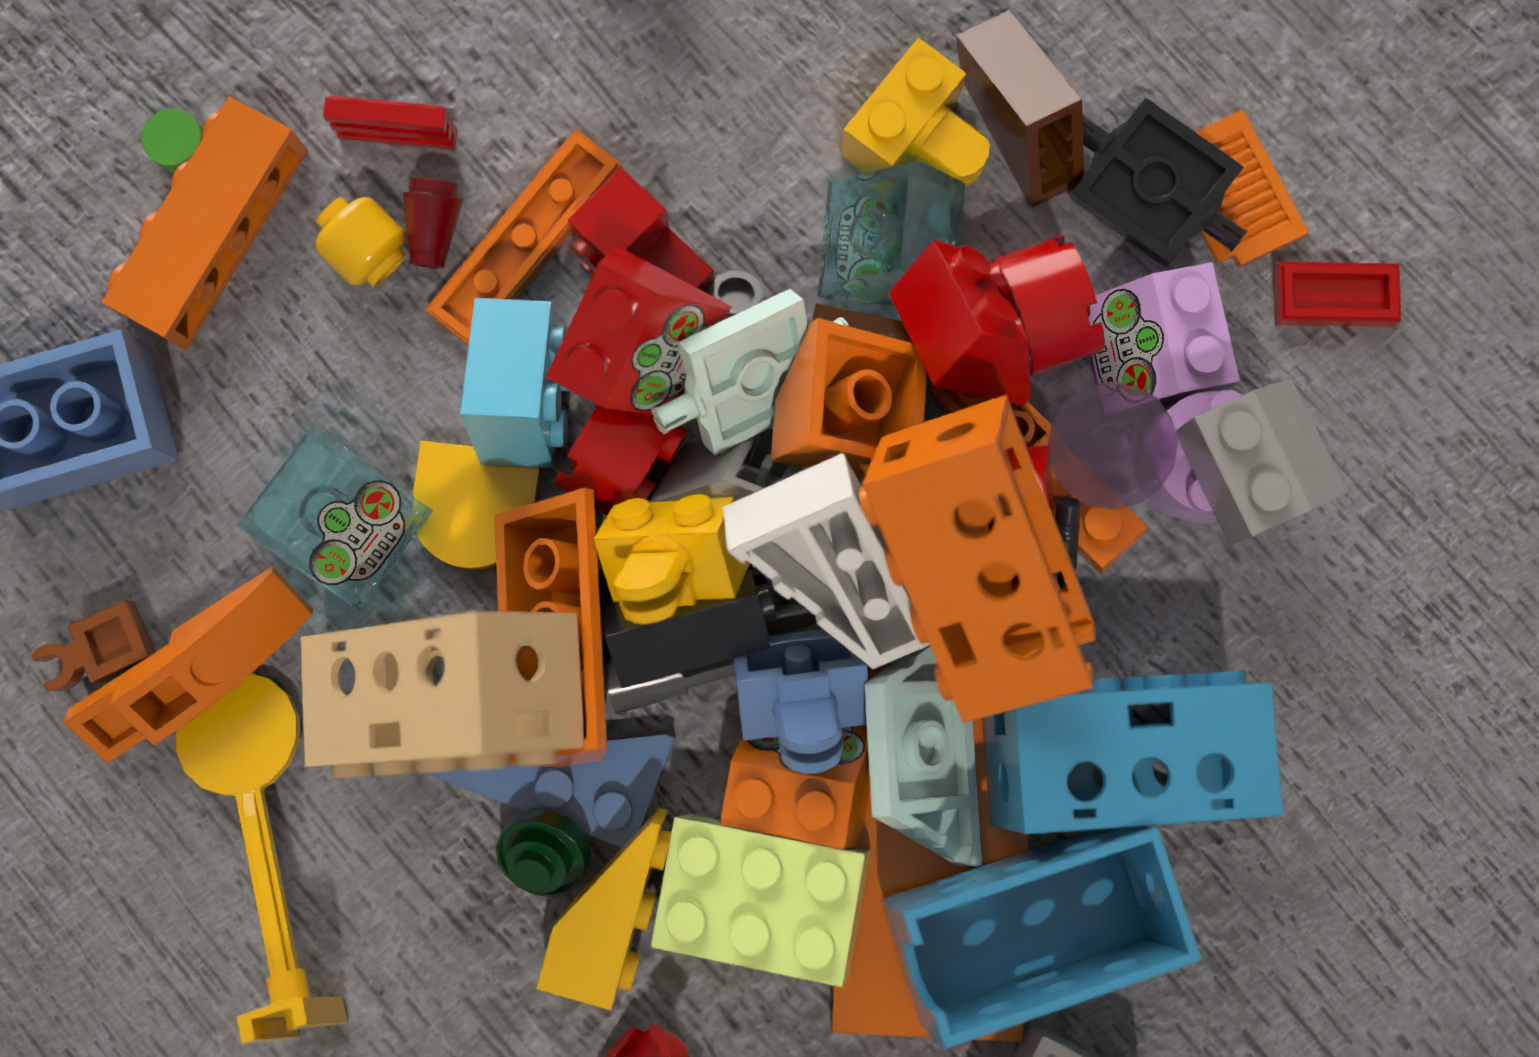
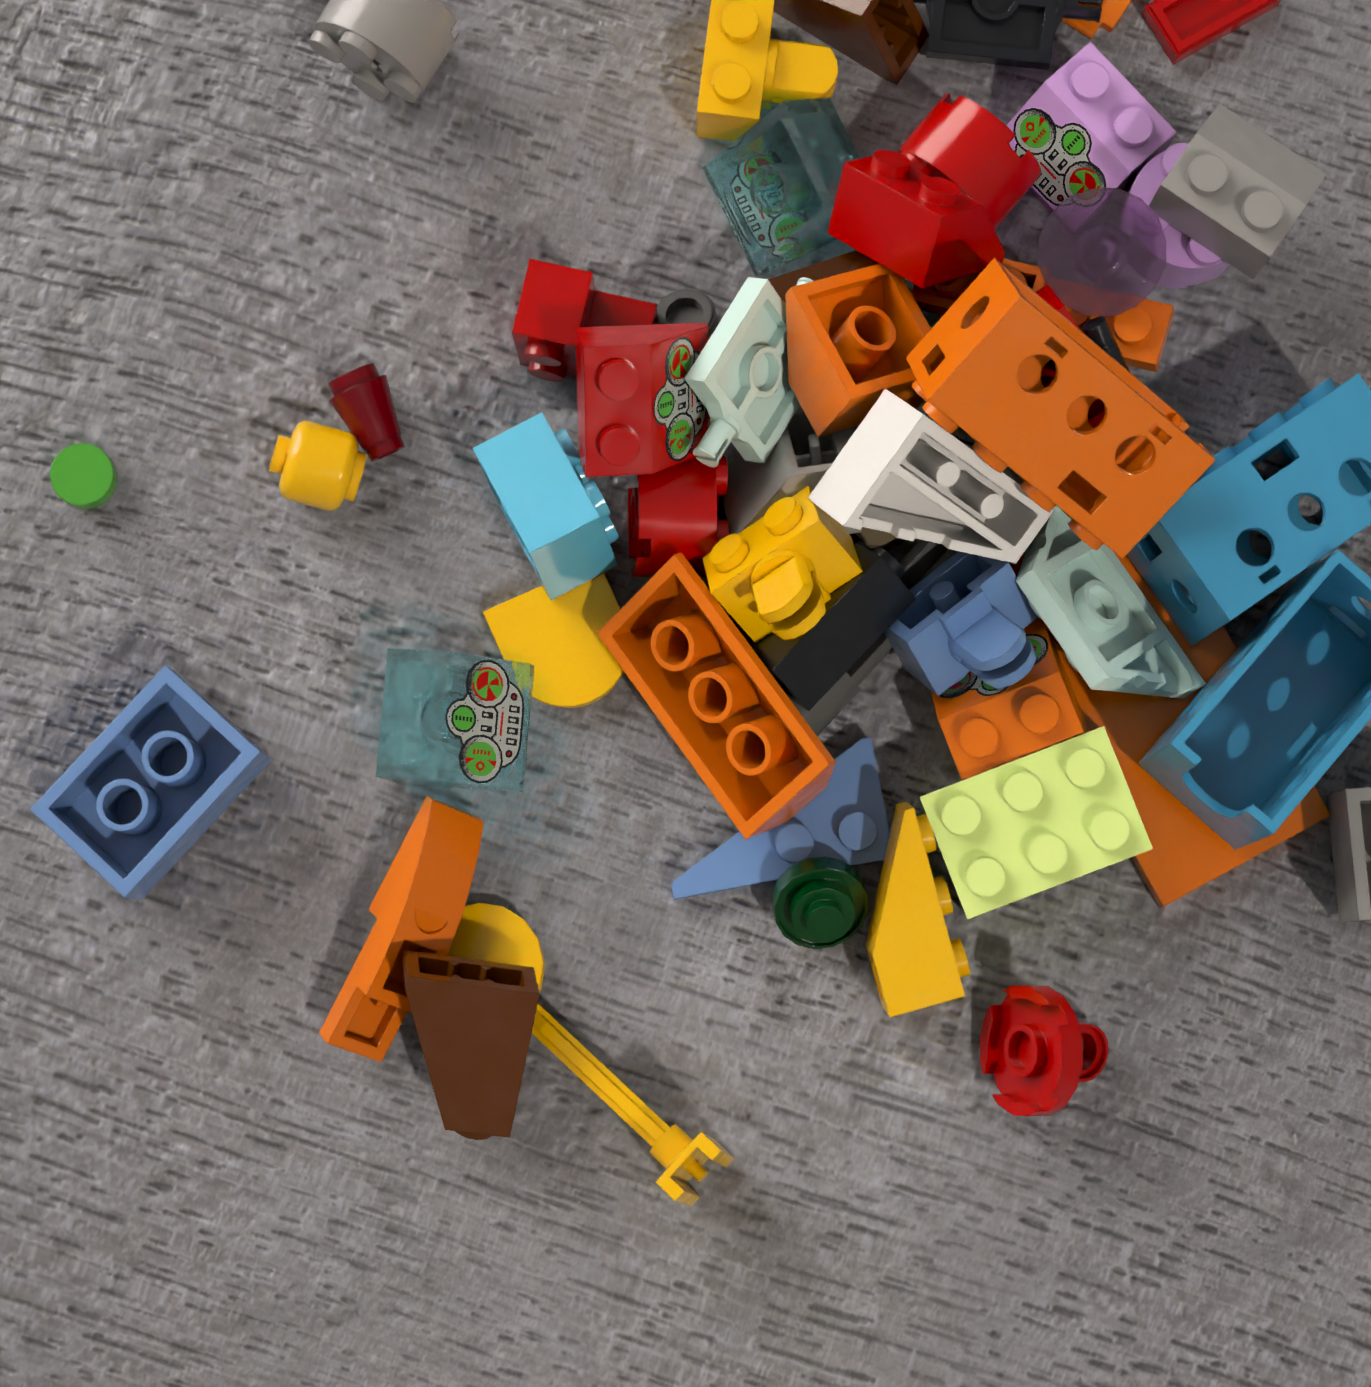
camera: 30 degrees left, 0 degrees up
dark orange plate [31,600,155,691] -> none
orange brick [101,96,308,352] -> none
tan piece [301,611,584,778] -> none
red tile [323,95,458,150] -> none
orange tile [425,129,623,346] -> none
none -> reddish brown slope [402,950,539,1140]

